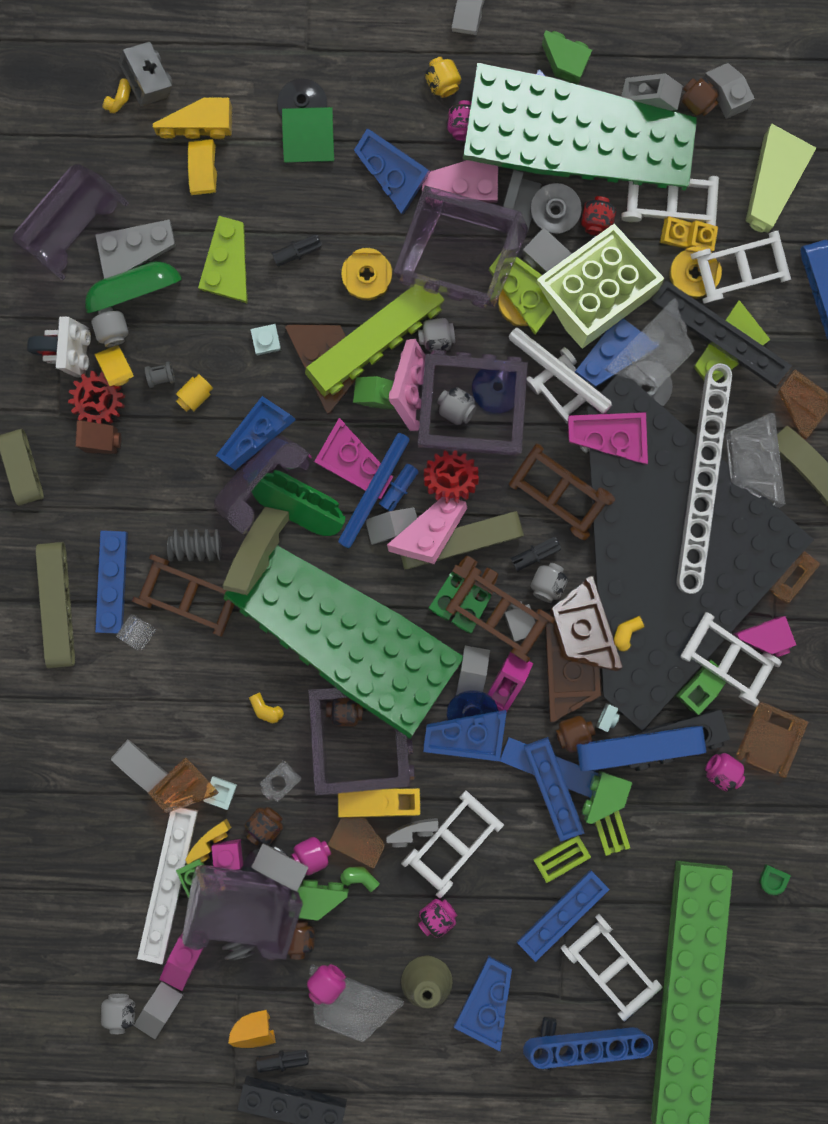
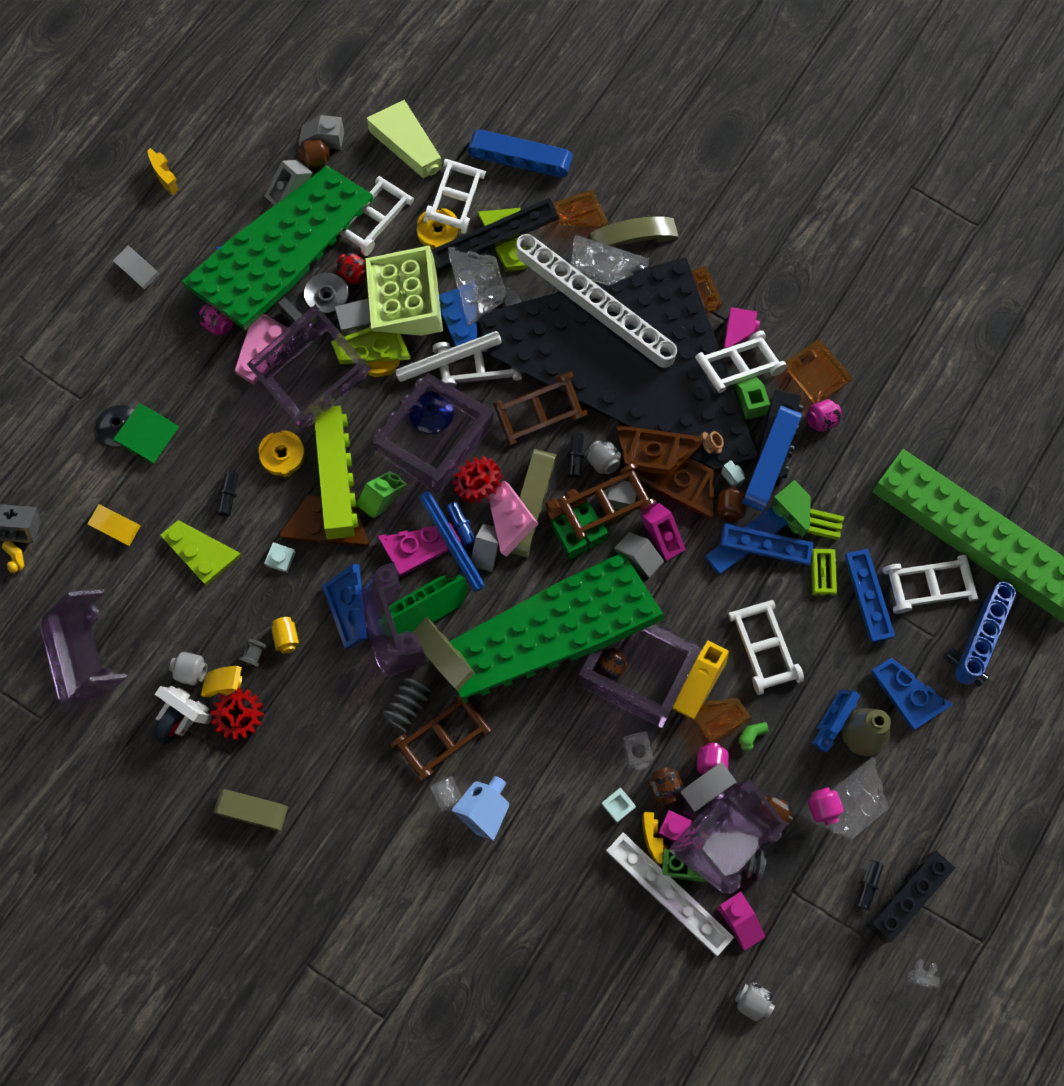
camera: 60 degrees left, 15 degrees down
olive beam [36,542,75,669] -> none
copper slope [76,421,121,454] -> none
green brick [85,261,182,313] -> none
light grey wing [95,220,176,279] -> none
blue plate [95,531,128,633] -> none
light grey slope [111,739,168,795] -> none
light grey slope [134,981,184,1039] -> none
clear orange wing [148,758,219,813] -> none
yellow slope [153,98,232,139] -> none
light orange brick [229,1010,276,1048] -> none
yellow arm [249,693,284,723] -> none
bright green slope [292,879,349,920] -> none
blue wing [354,128,431,214] -> none
light grey slope [387,818,438,847] -> none
bright pink wing [389,339,426,431] -> none
light grey head [418,318,455,352] -> none
dark pink head [418,899,458,938] -> none
blue wing [423,710,506,761] -> none
yellow head [425,57,462,98] -> none
light grey head [437,387,477,425] -> none
clear blue dish [447,690,498,720] -> none
bright green slope [542,30,592,85] -> none
dark pink wing [568,413,648,465] -> none
yellow arm [614,616,644,651] -> none
yellow slope [660,216,718,252] -> none
green tile [759,864,791,895] -> none
none -> light blue torso [451,776,509,841]
none -> medium nougat plate [701,431,724,454]
none -> blue hinge [812,690,860,752]

